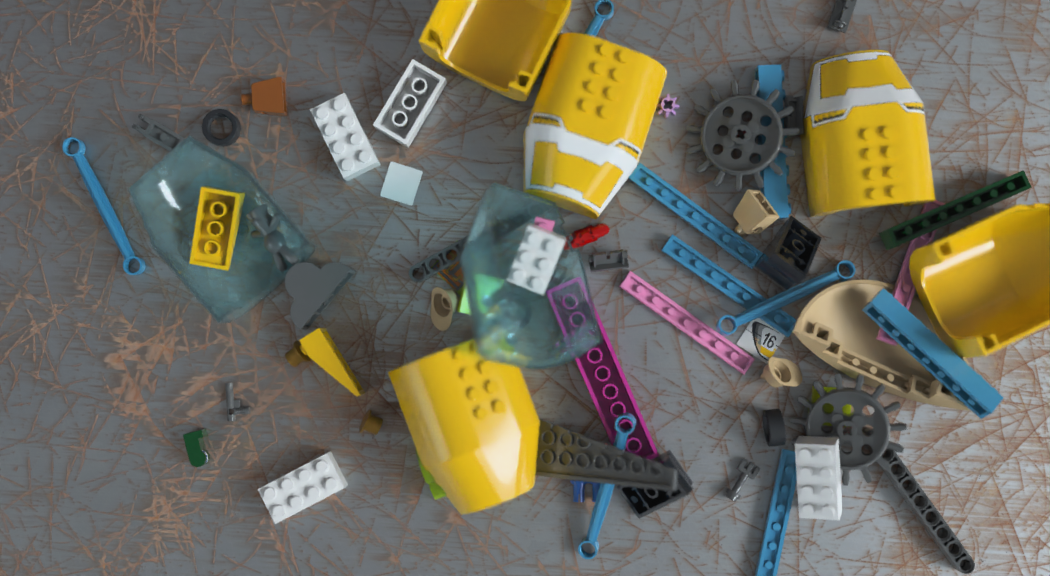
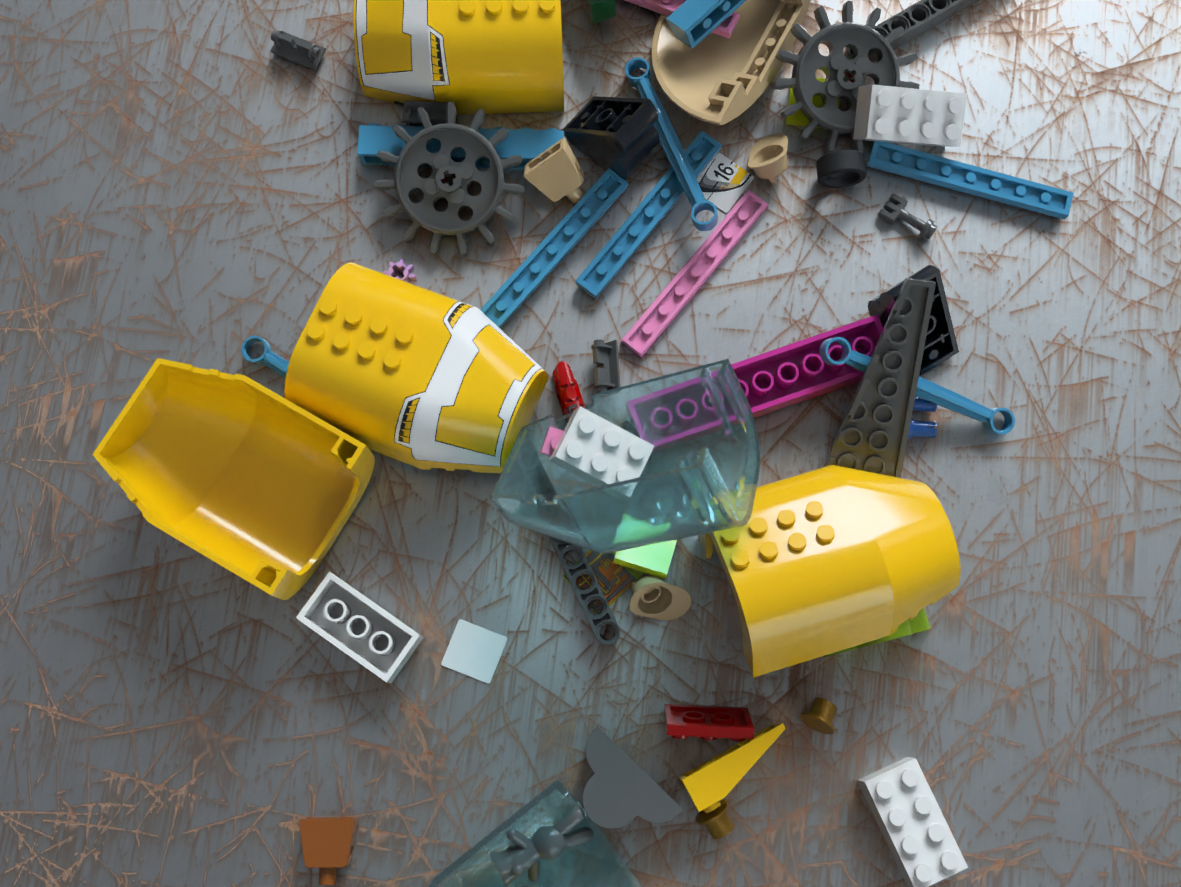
camera: 90 degrees left, 10 degrees down
white brick [310,93,381,181] -> none
none -> red plate [664,704,754,742]

